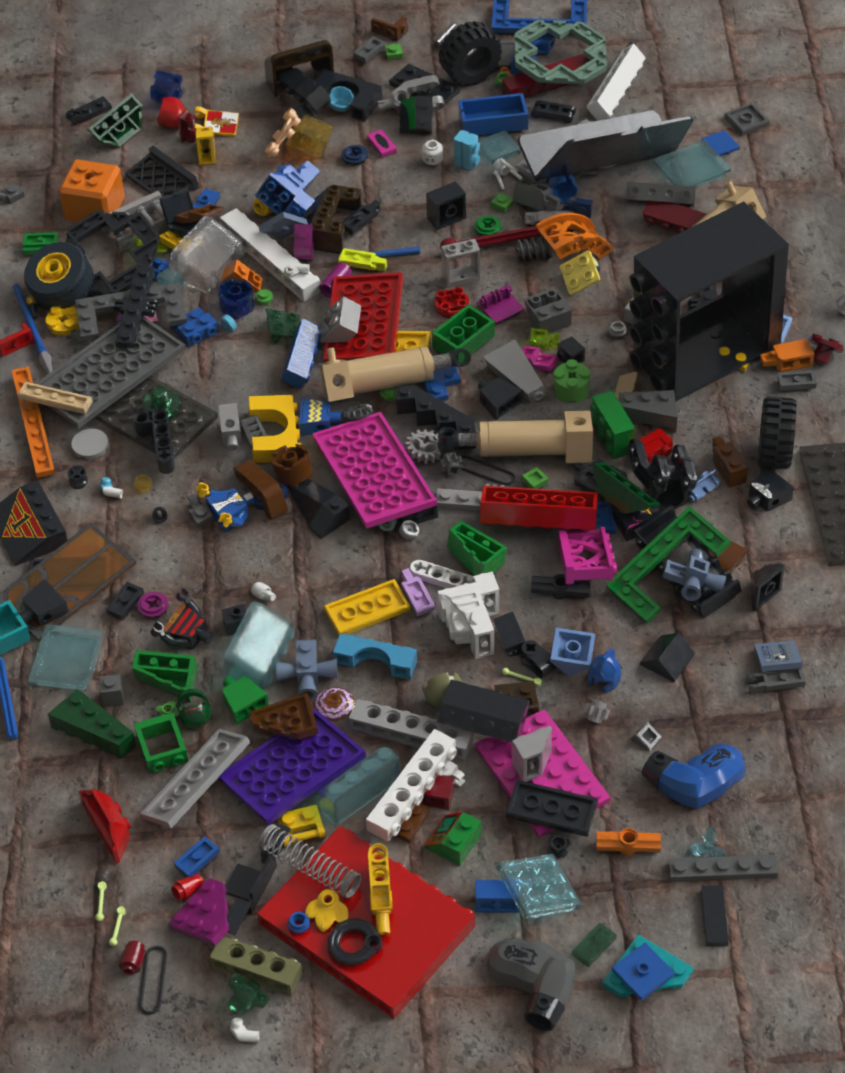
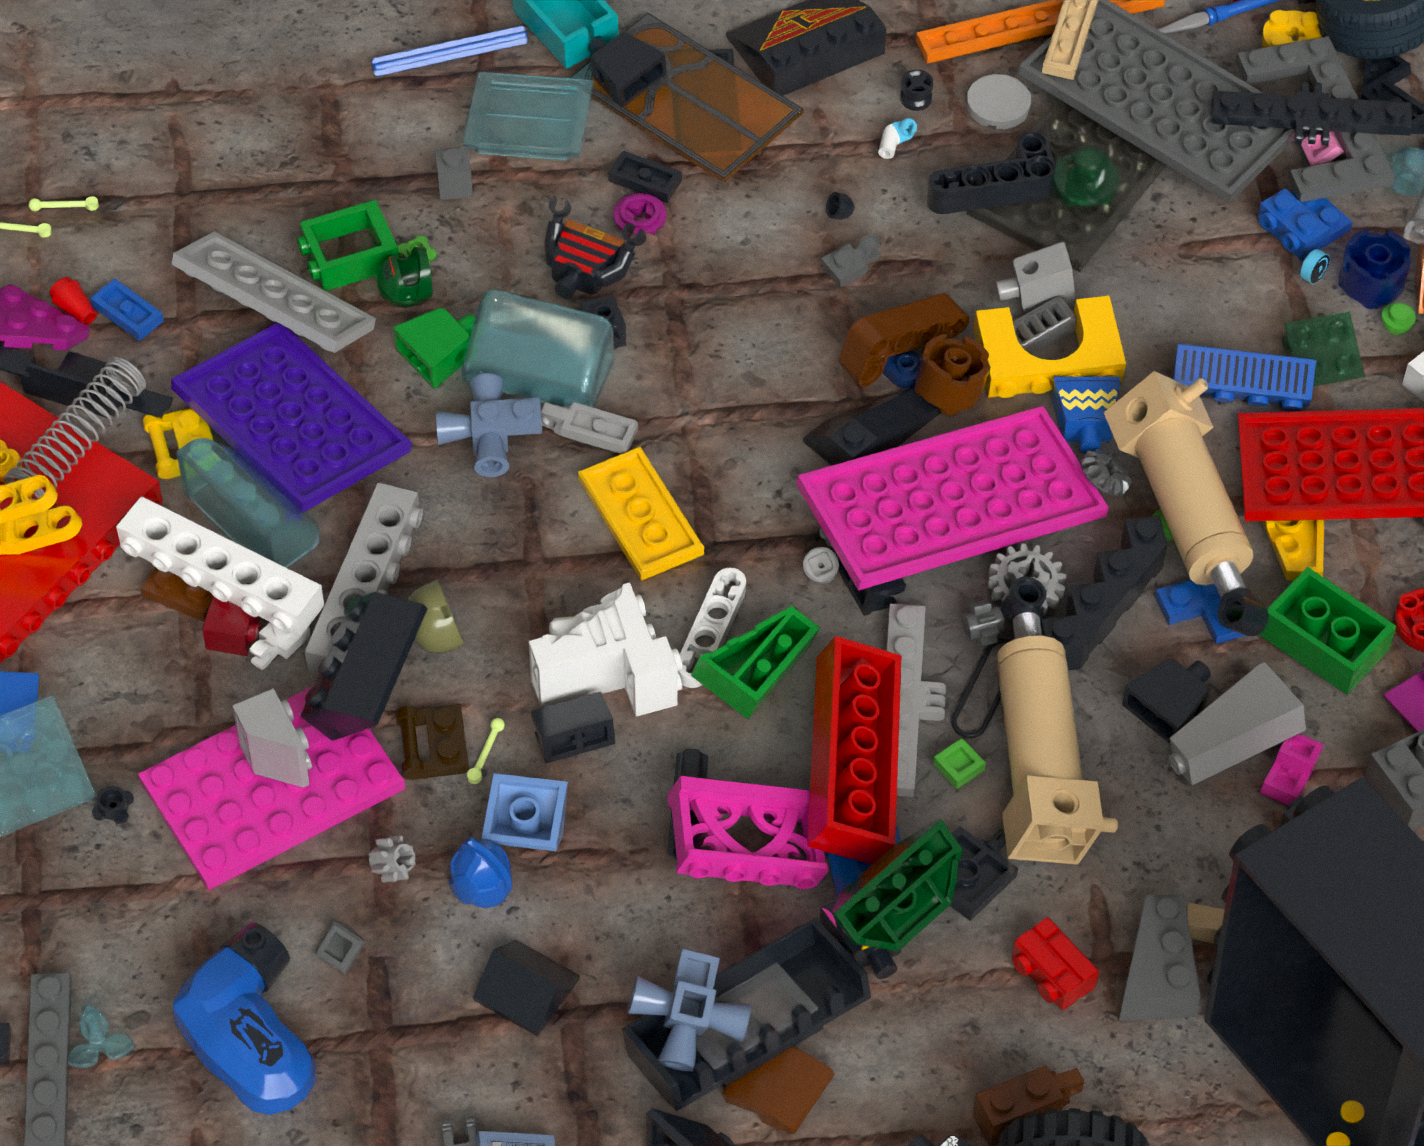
camera: 85 degrees right, 5 degrees up
dark green wedge [48,689,136,759] -> none
red wedge [78,789,131,864] -> none
green wedge [132,650,198,702] -> none
clear yellow plate [134,475,153,492] -> none
blue torso [196,482,254,533] -> none
reddish brown plate [250,692,319,740] -> none
white cylinder [251,582,276,601] -> none
dish [315,687,355,721] -> none
light grey slope [320,296,361,343] -> none
dark azure arch [333,634,417,680] -> none
lavender hinge [401,568,435,616] -> none
green slope [424,812,481,866] -> none
black tile [506,780,598,837] -> none
black piece [521,640,556,679] -> none
clear neon green plate [529,328,561,348] -> none
bright green brick [554,359,591,403] -> none
green brick [590,390,635,460] -> none
orange piece [596,828,661,856] -> none
green plate [606,506,731,624] -> none
black piece [628,439,697,511] -> none
medium blue hinge [687,469,720,502] -> none
none -> light grey hinge [541,402,638,454]

